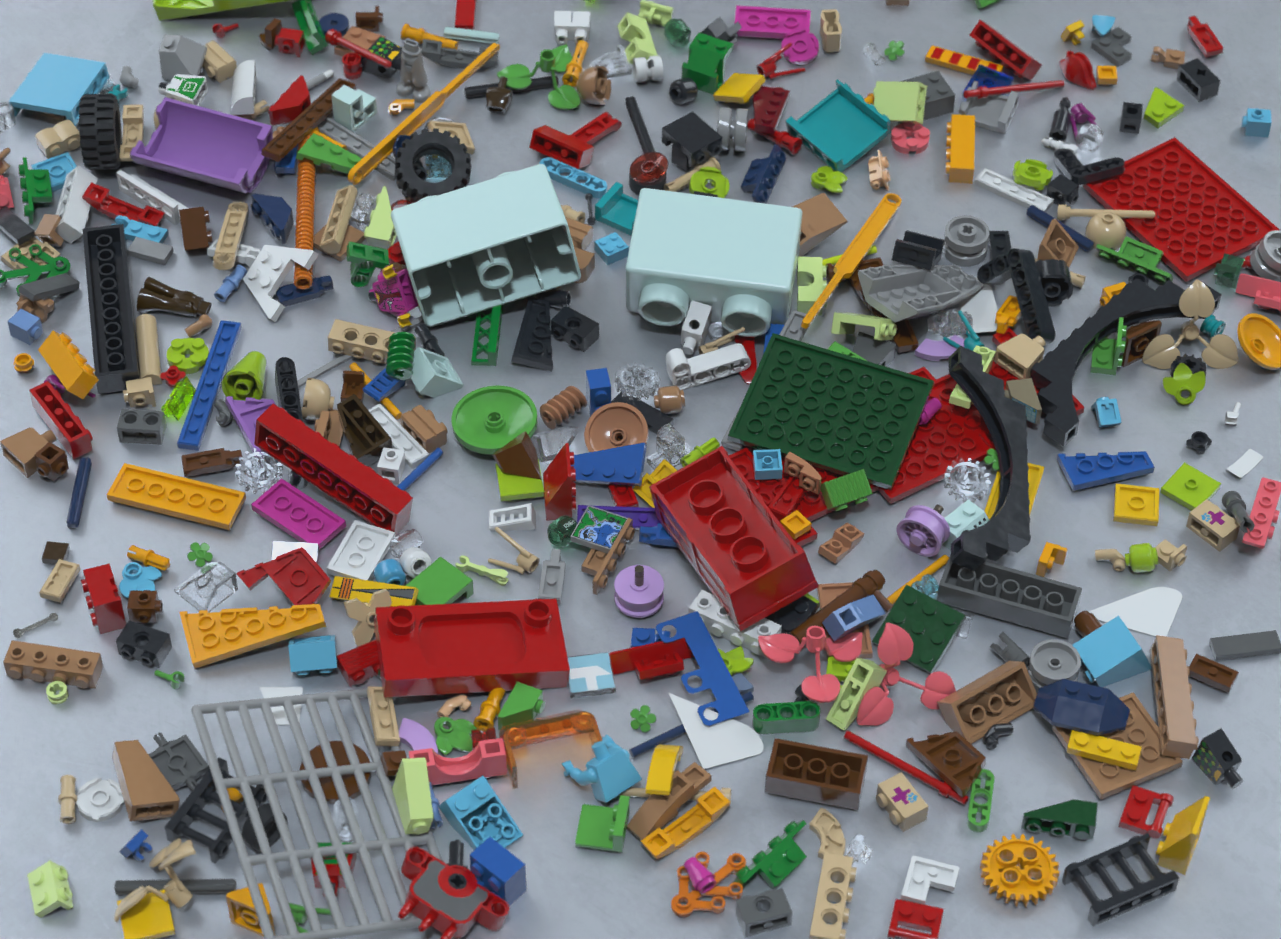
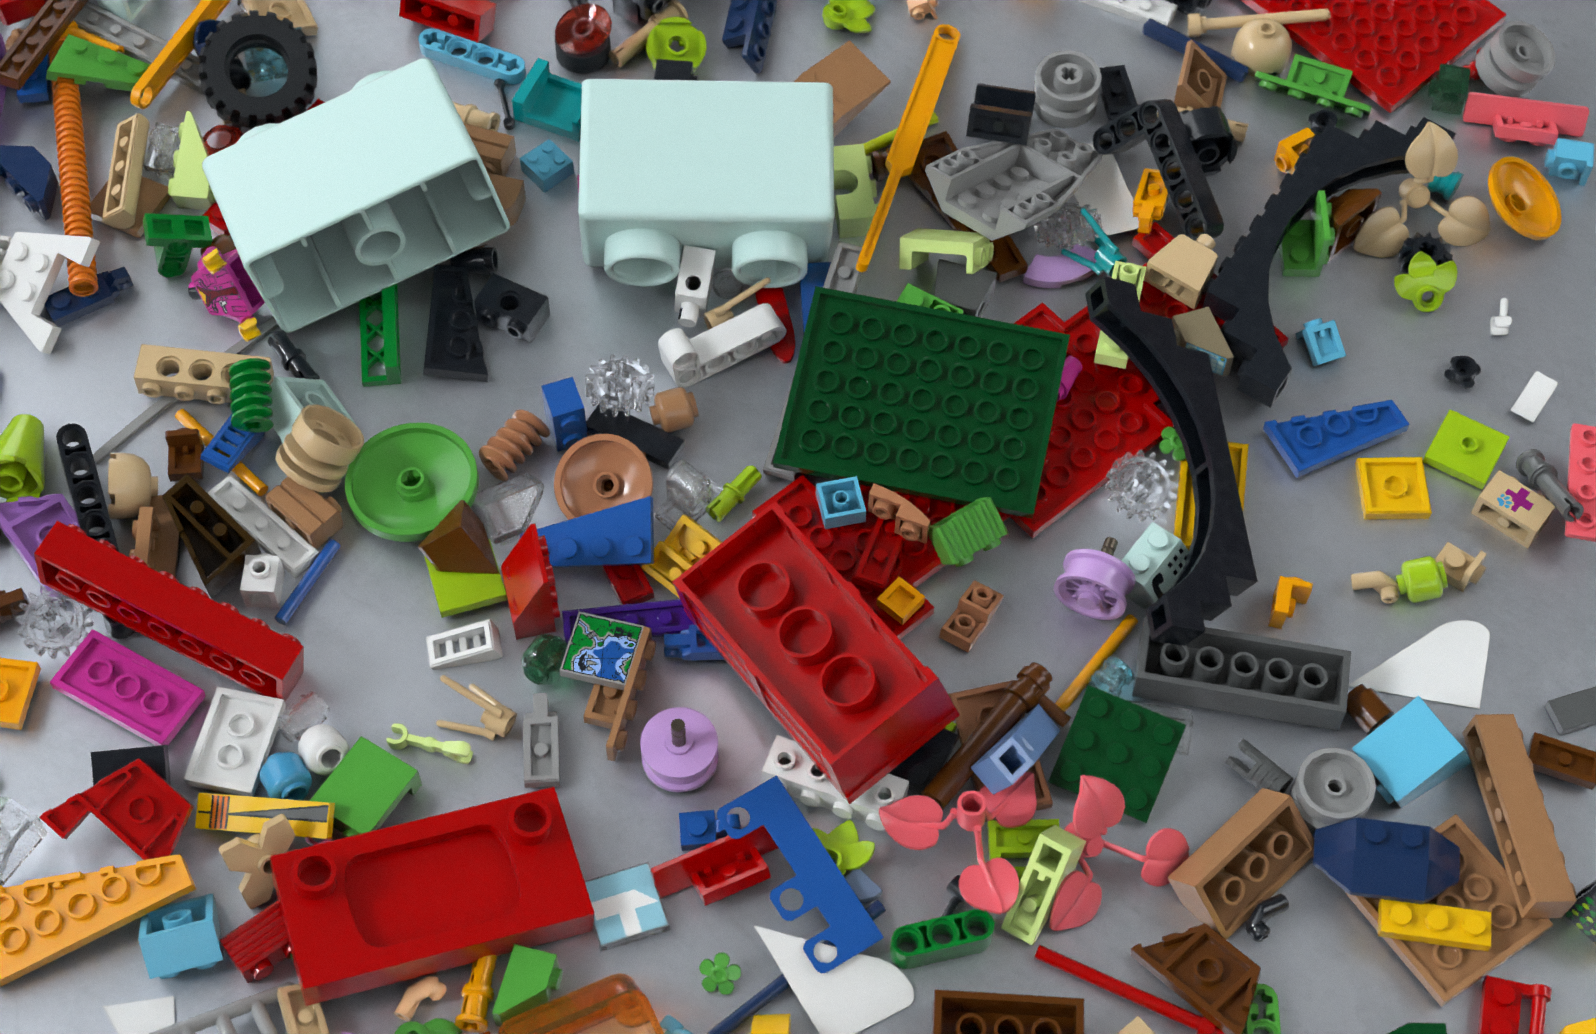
camera: 10 degrees left, 10 degrees up
none -> tan wheel [275,404,364,492]

